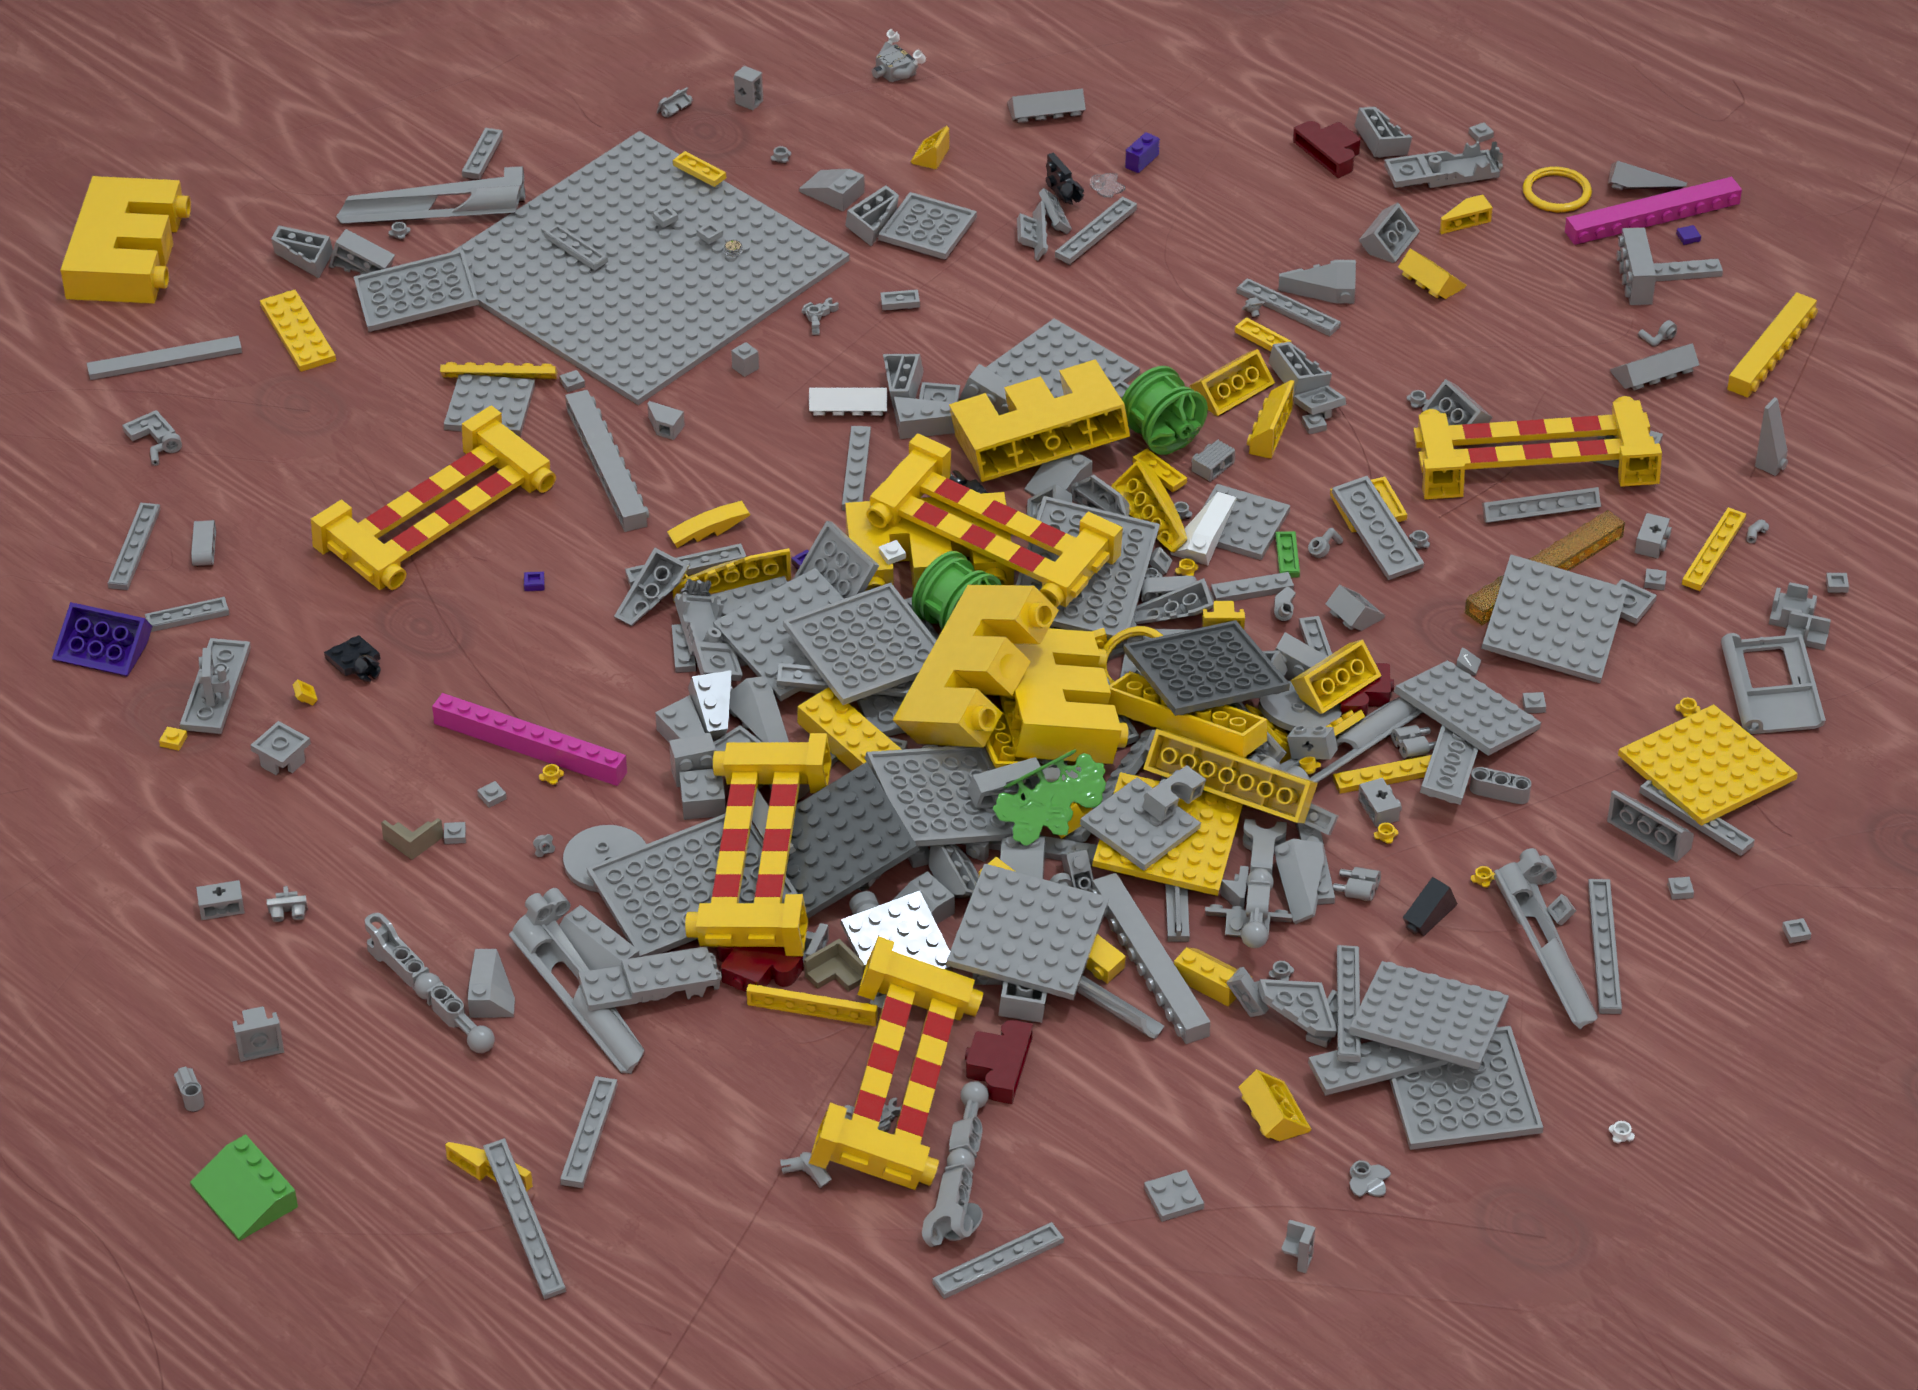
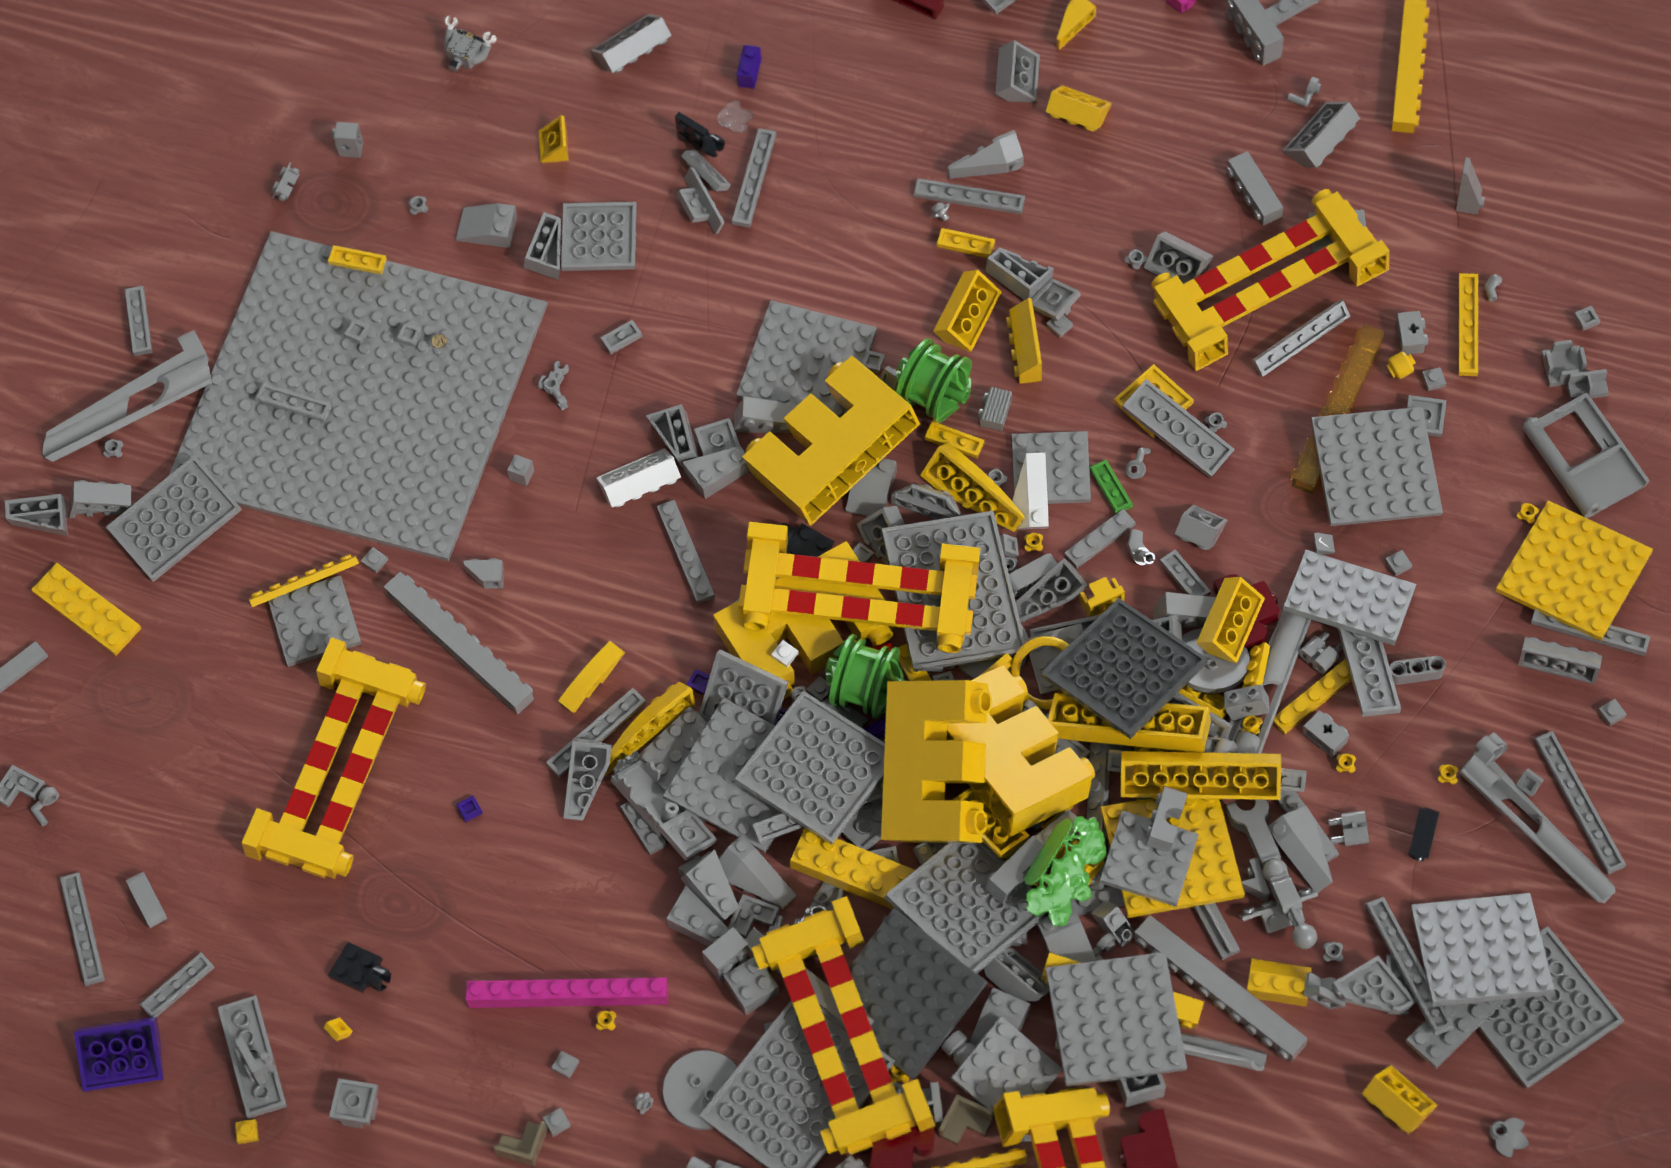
camera: 20 degrees left, 20 degrees up
none -> light grey brick [1226,151,1283,225]
none -> yellow head [1386,351,1416,379]

